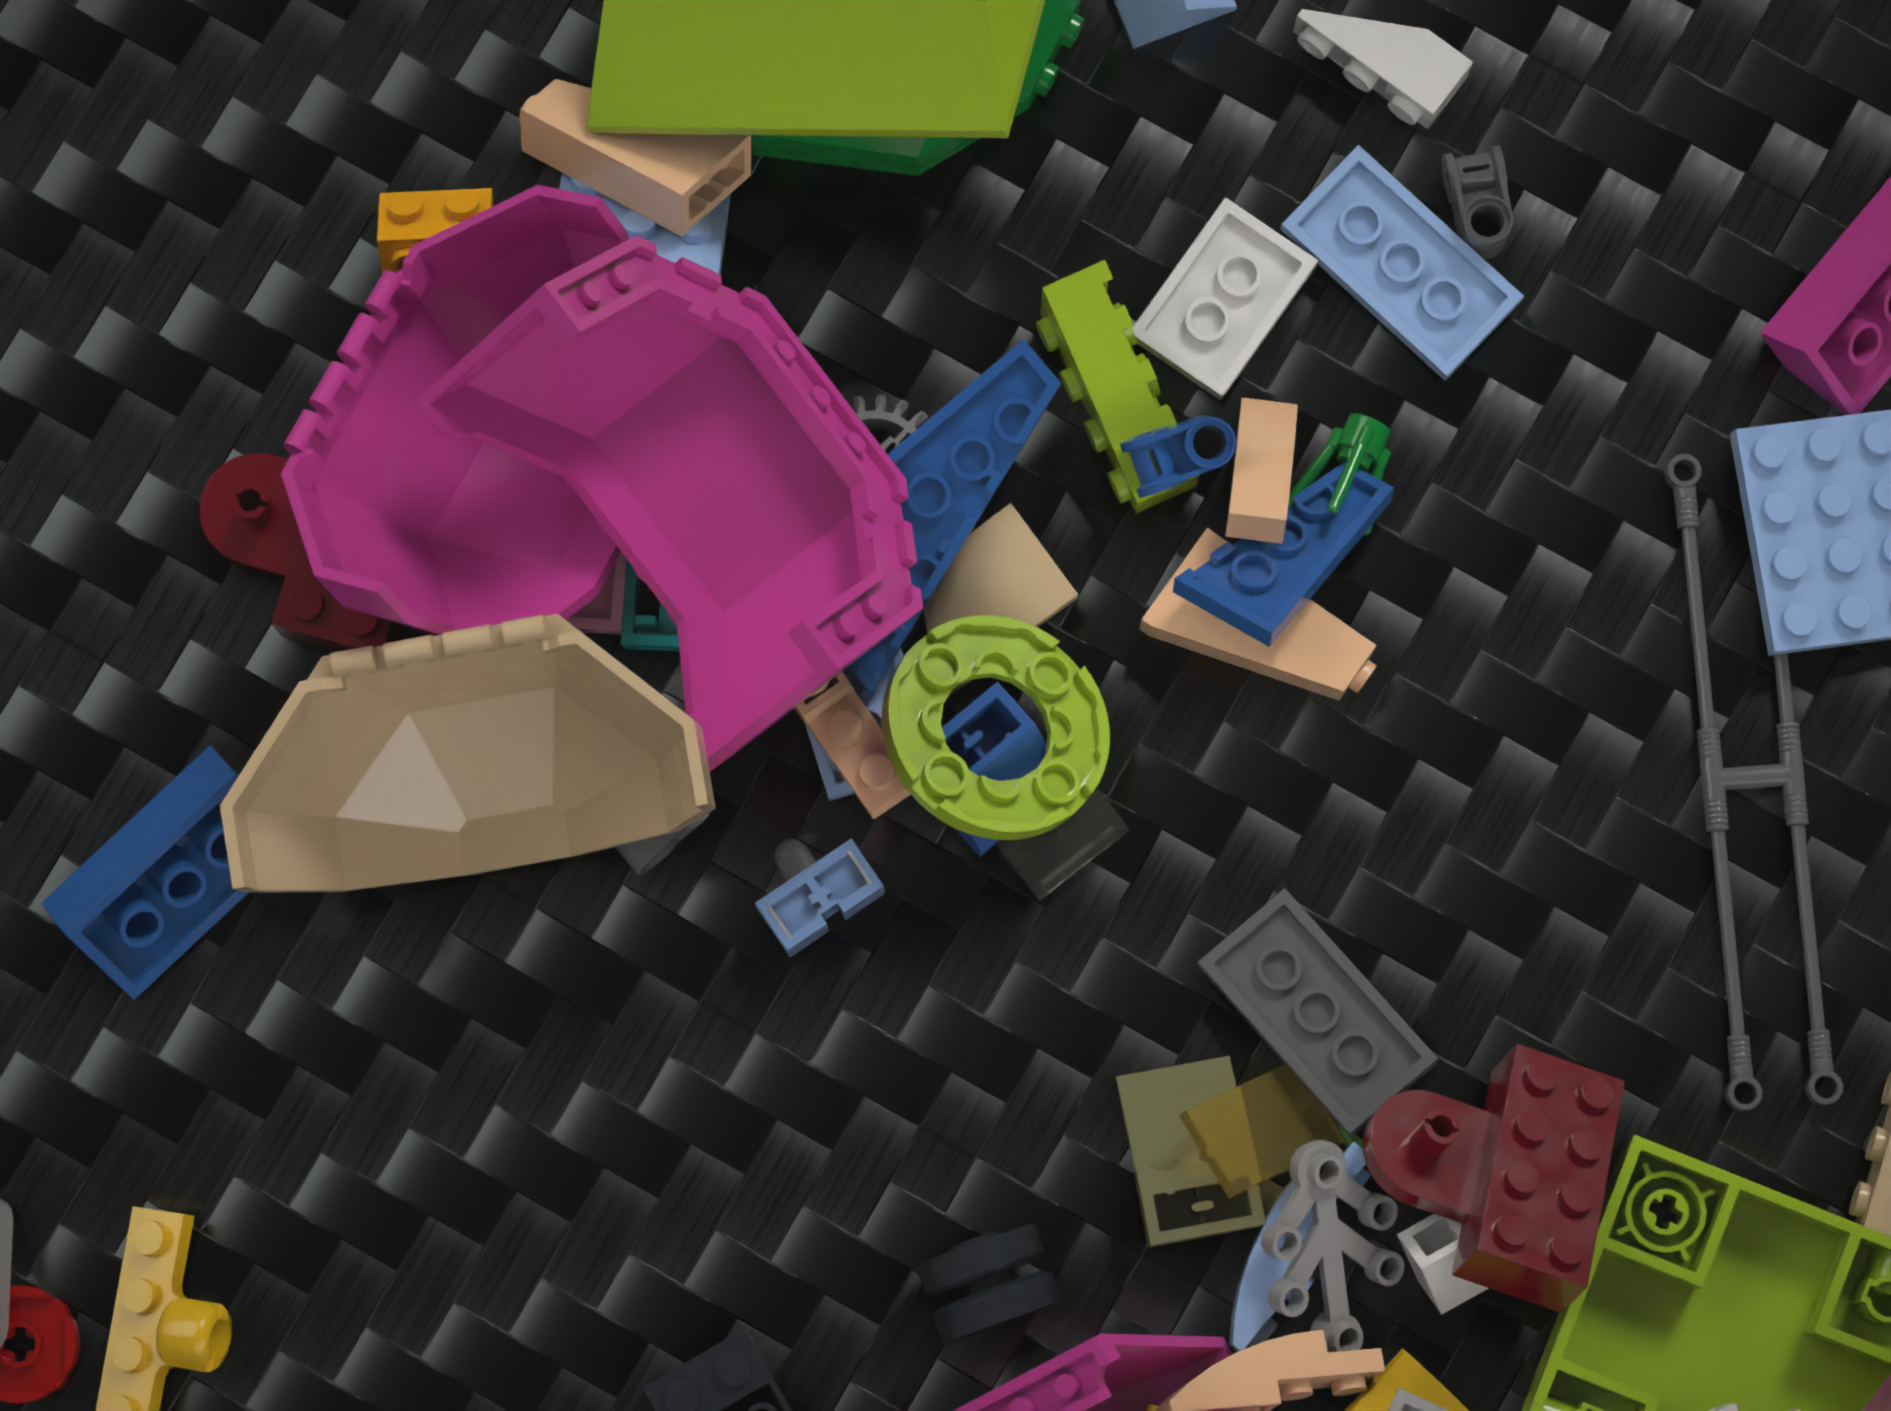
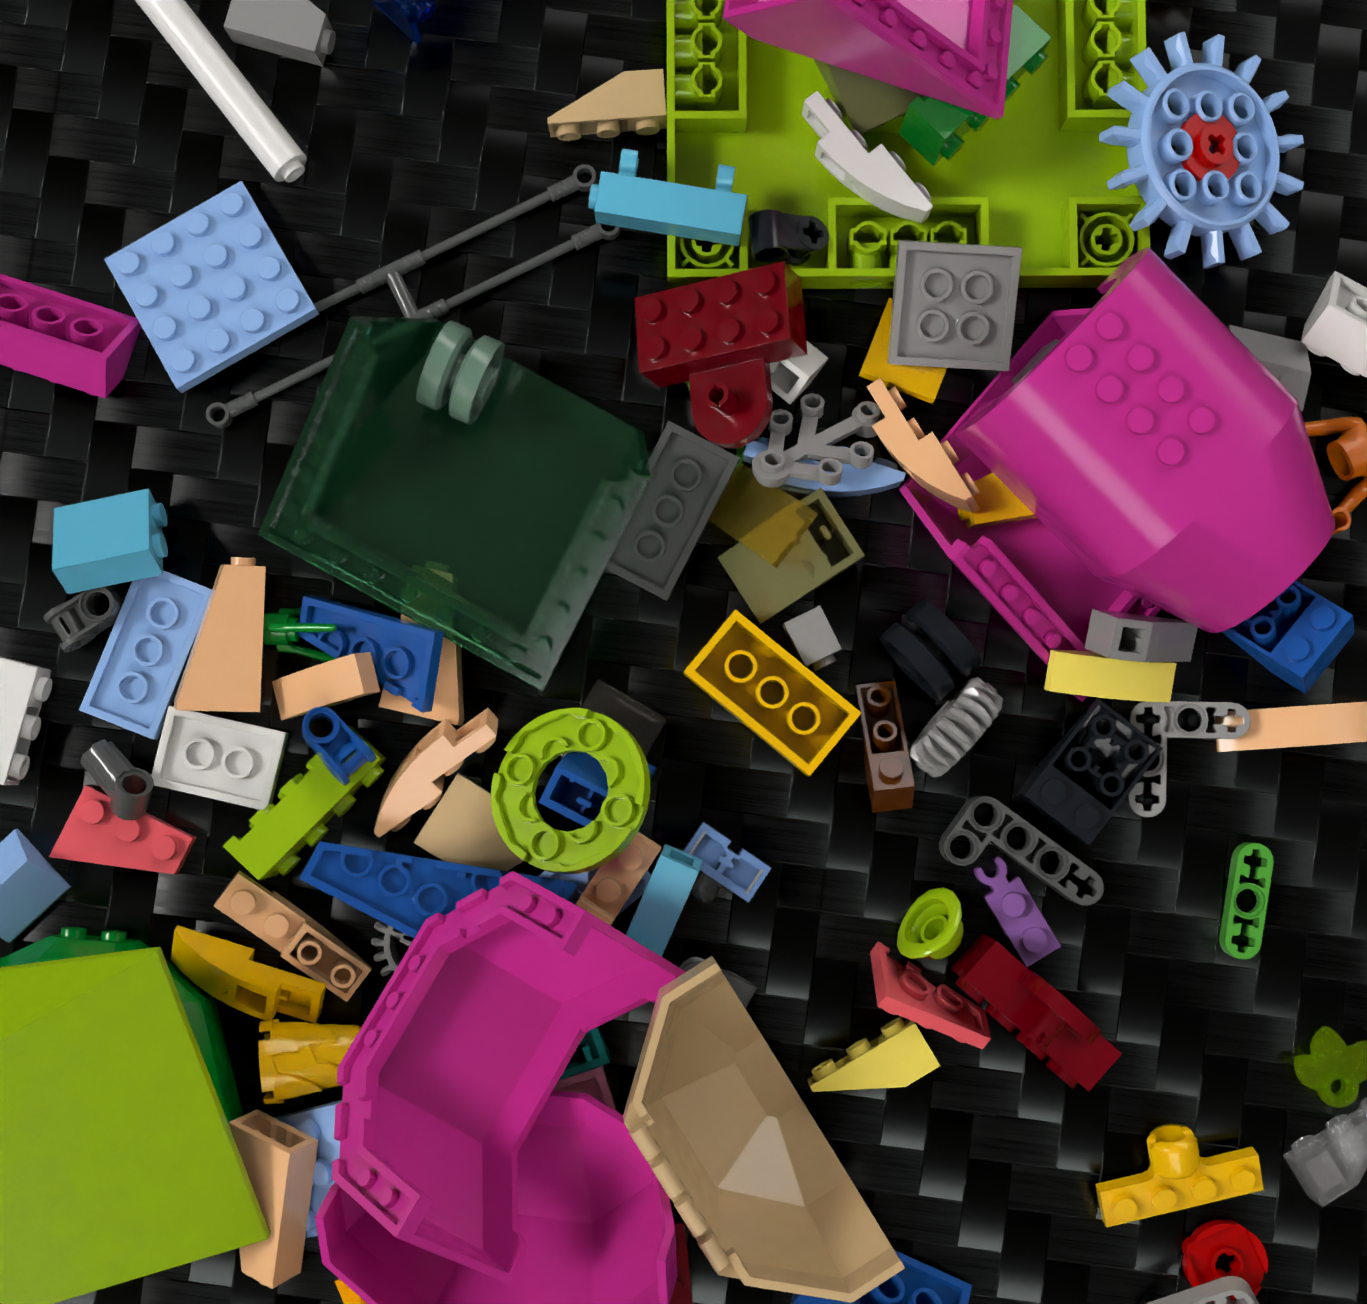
camera: 115 degrees left, 5 degrees up
none -> coral wing [49,785,197,874]
none -> medium azure brick [52,488,168,594]
none -> dark grey piece [81,739,154,820]
none -> yellow slope [171,925,326,1024]
none -> light nougat slope [174,557,266,712]
none -> light nougat slope [214,870,372,1002]
none -> clear green windscreen [258,317,651,691]
none -> yellow cone [259,1019,362,1104]
none -> light nougat slope [374,708,498,838]
none -> sand green wheel [416,320,505,425]
none -> medium azure brick [588,148,747,246]
none -> medium azure brick [626,844,703,957]
none -> yellow brick [683,609,861,776]
none -> black piece [748,209,829,266]
none -> light grey brick [782,606,842,671]
none -> light yellow slope [807,1017,940,1092]
none -> reddish brown slope [855,681,915,813]
none -> coral wing [870,941,991,1049]
none -> lime hat [897,887,964,960]
none -> light grey gear [909,677,1003,777]
none -> dark grey beam [939,796,1104,905]
none -> dark red brick [951,933,1122,1091]
none -> medium lavender plate [974,856,1061,967]

